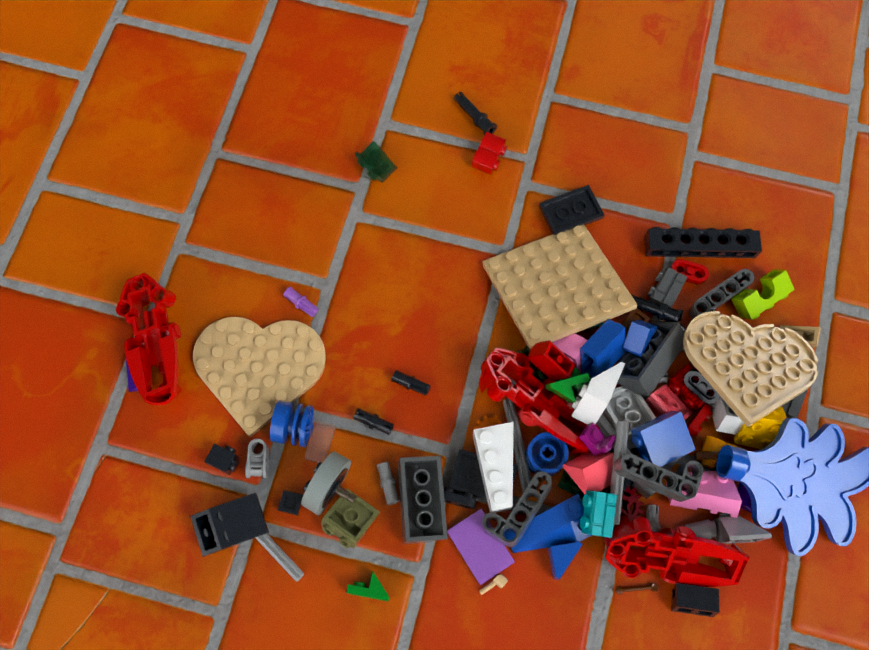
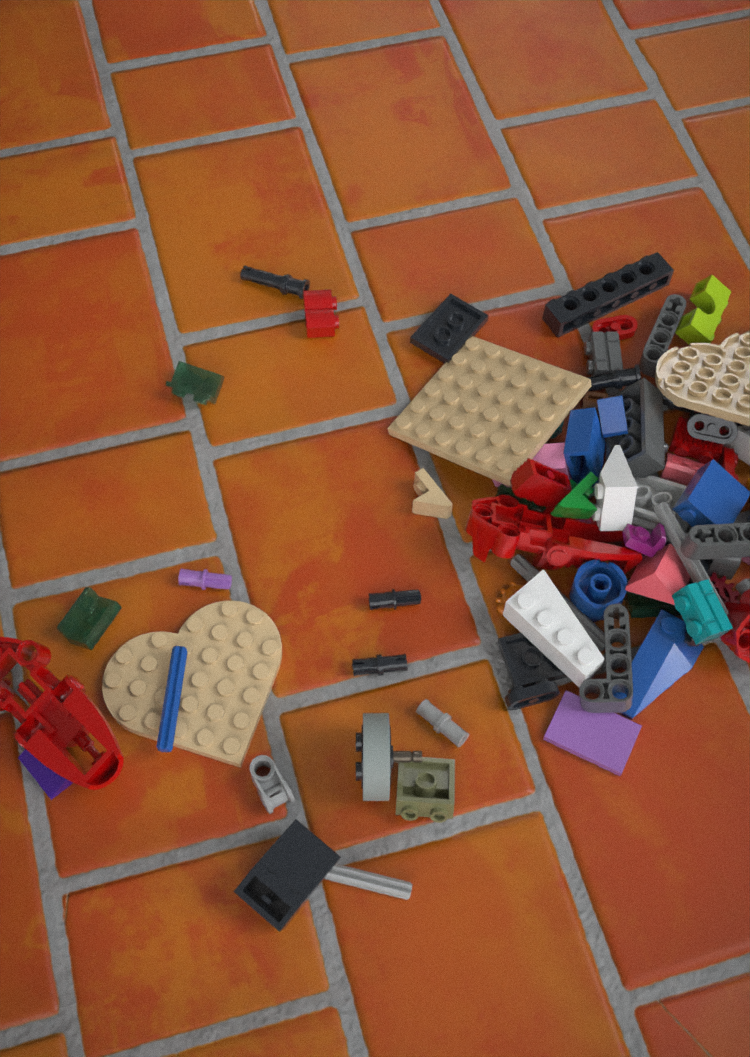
camera: 30 degrees left, 10 degrees down
black brick [204,444,239,476] -> none
blue wheel [270,400,314,447] -> none
black plate [278,490,303,516] -> none
clear tile [304,420,336,463] -> none
green slope [346,571,390,602] -> none
dark grey slope [397,456,448,544] -> none
tan hand [479,574,508,595] -> none
blue slope [548,542,583,580] -> none
none -> clear green bracket [57,587,122,650]
none -> blue axle [156,646,188,752]
none -> tan slope [412,468,453,519]

